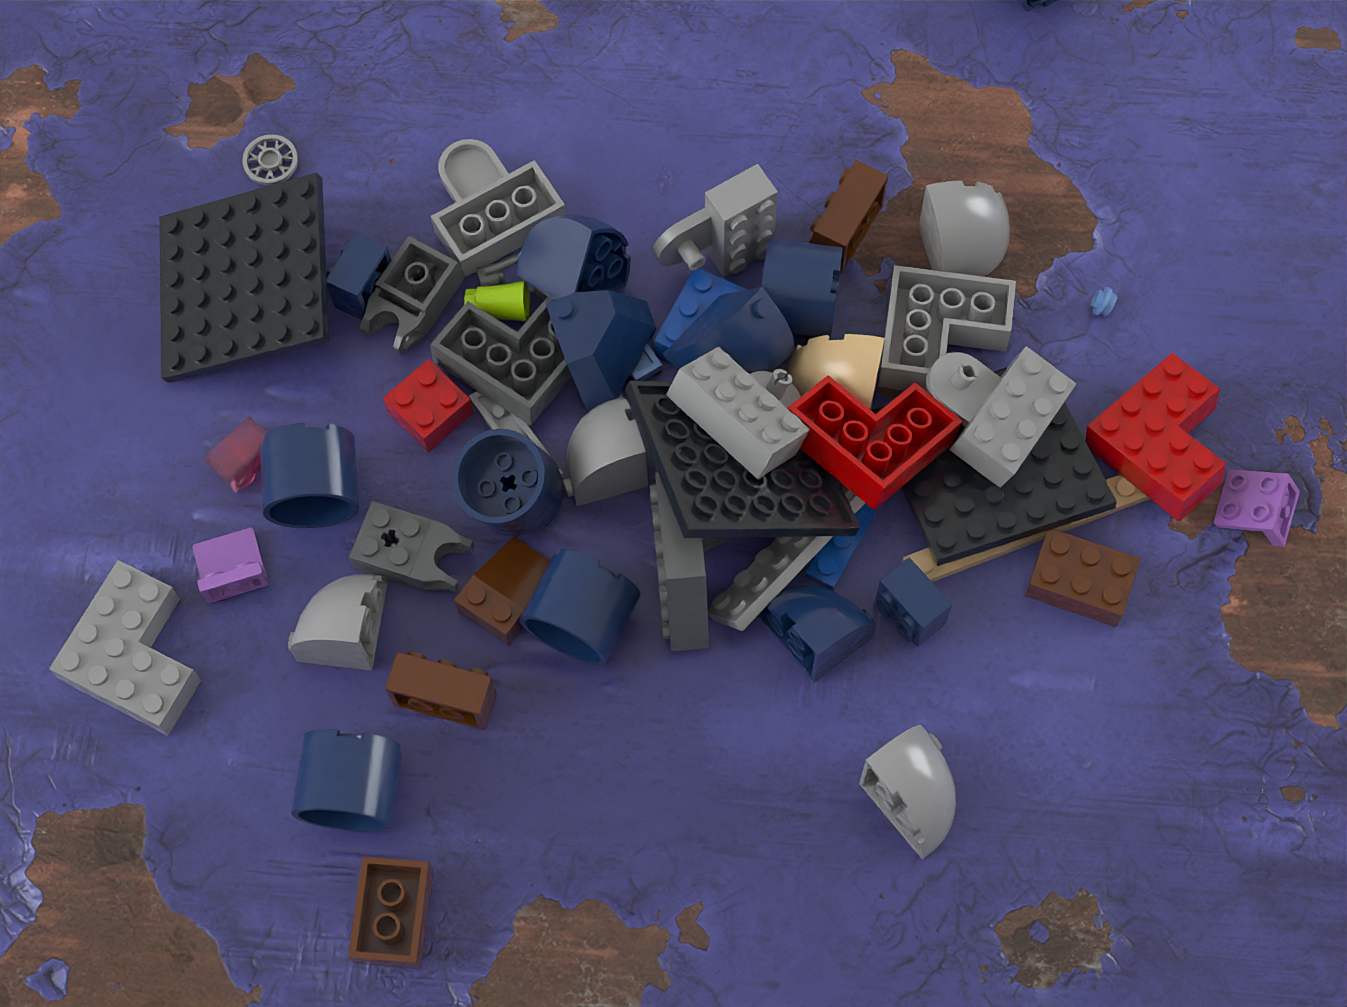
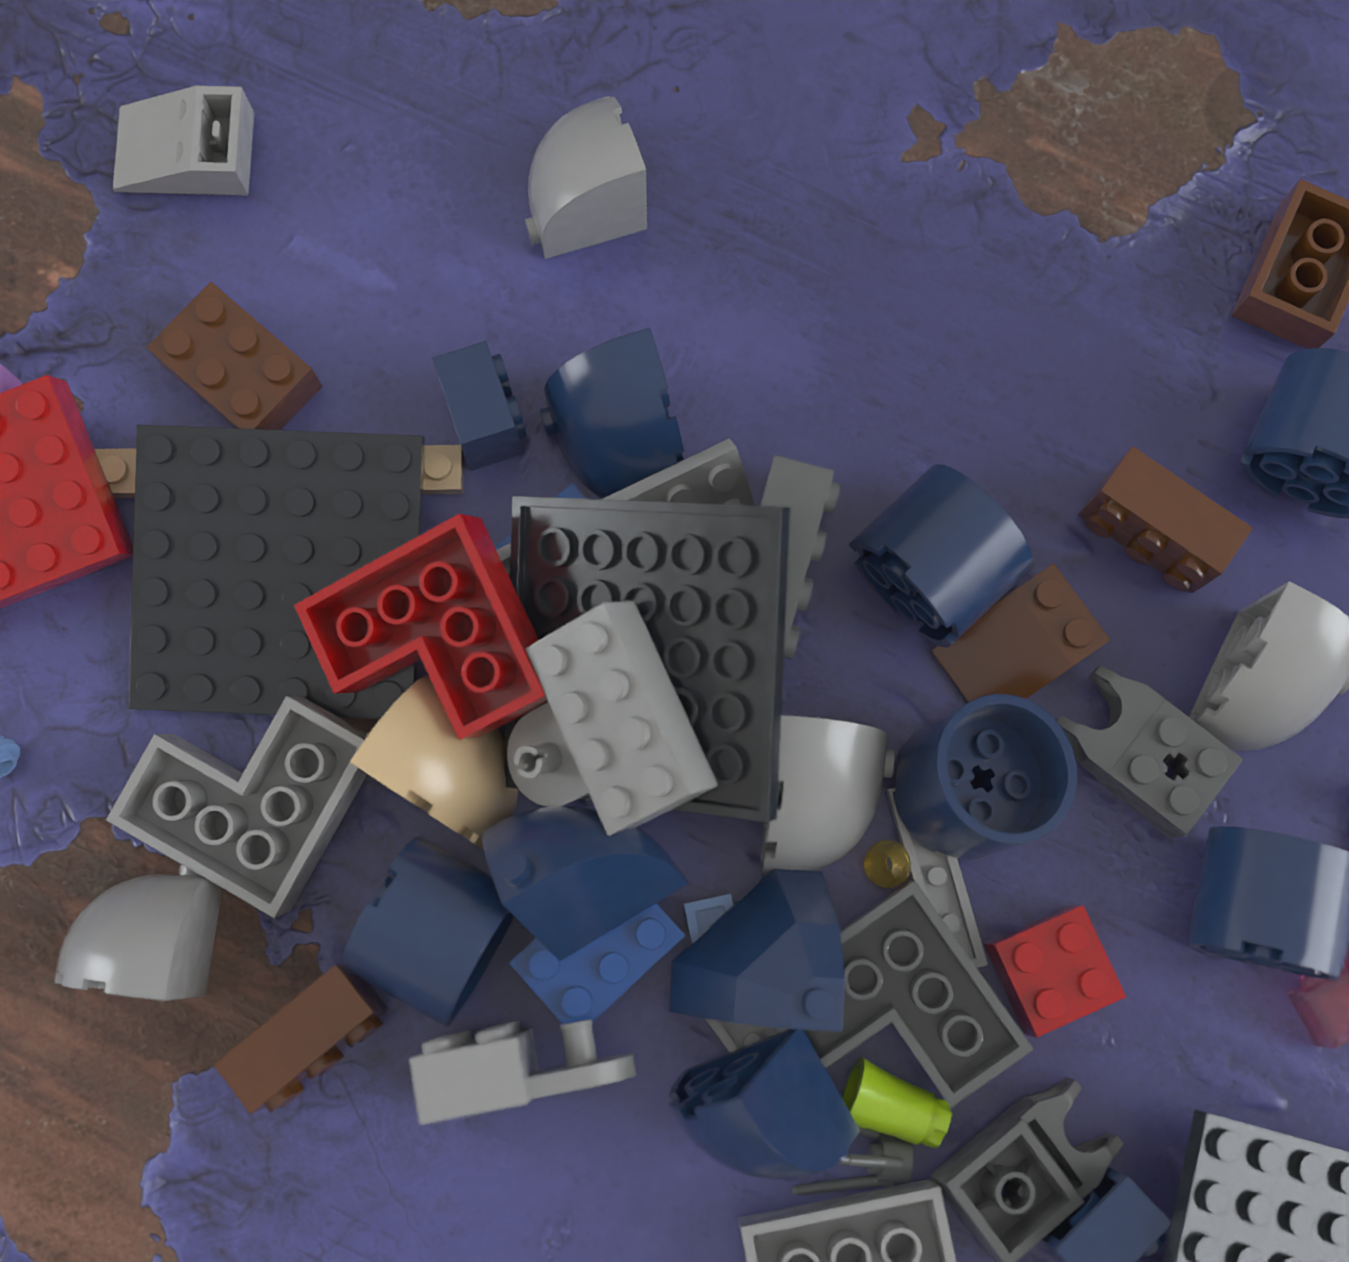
camera: 165 degrees left, 10 degrees up
light grey brick [926,346,1076,488] -> none
none -> light grey slope [113,86,254,195]
none -> clear yellow plate [864,840,911,888]

